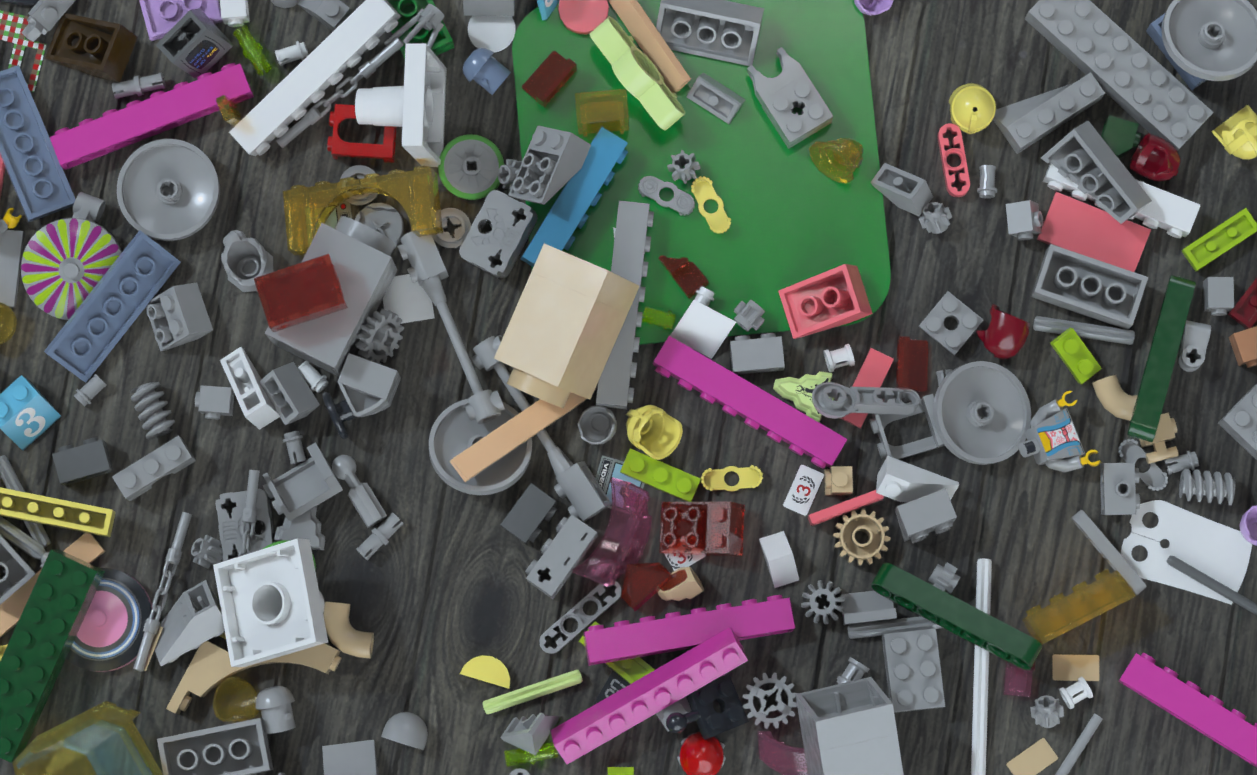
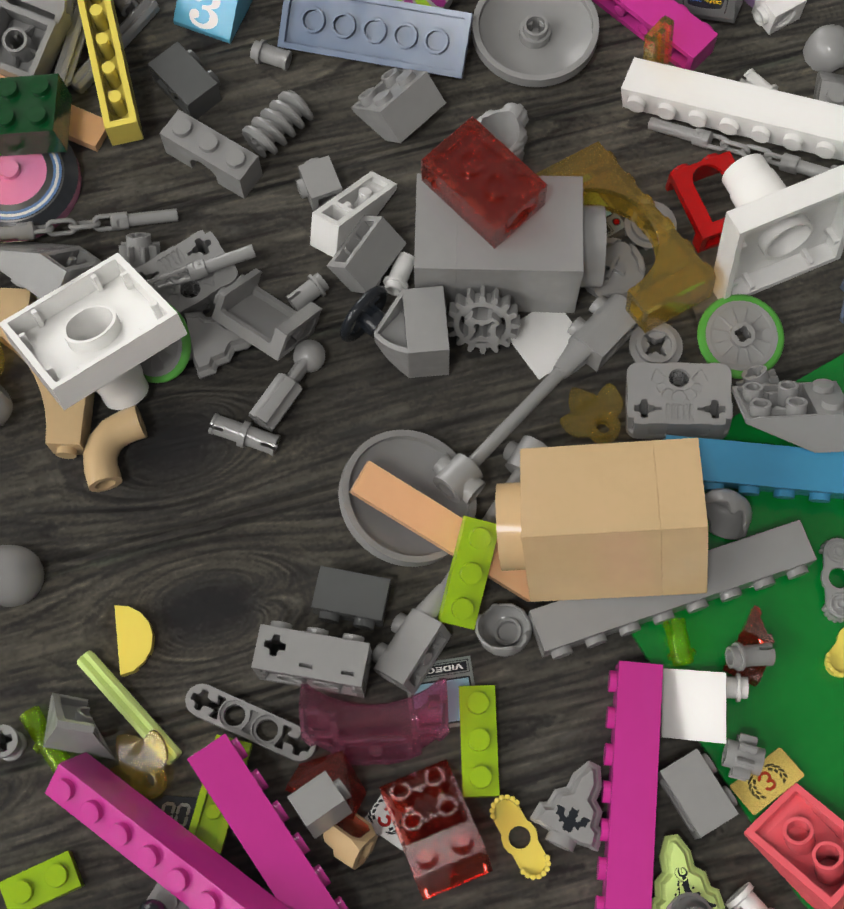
camera: 65 degrees right, 10 degrees down
clear neon green pin [233,25,272,76] -> none
light yellow helmet [626,405,683,460] -> none
none -> clear yellow plate [110,730,168,799]
none -> light grey brick [287,771,353,839]
none -> lime plate [437,515,497,630]
none -> light grey rock [530,761,602,853]
none -> clear yellow plate [559,383,623,444]
none -> light grey hair [705,488,753,540]
none -> light grey pin [725,642,776,672]
none -> clear yellow sticker [730,748,804,815]

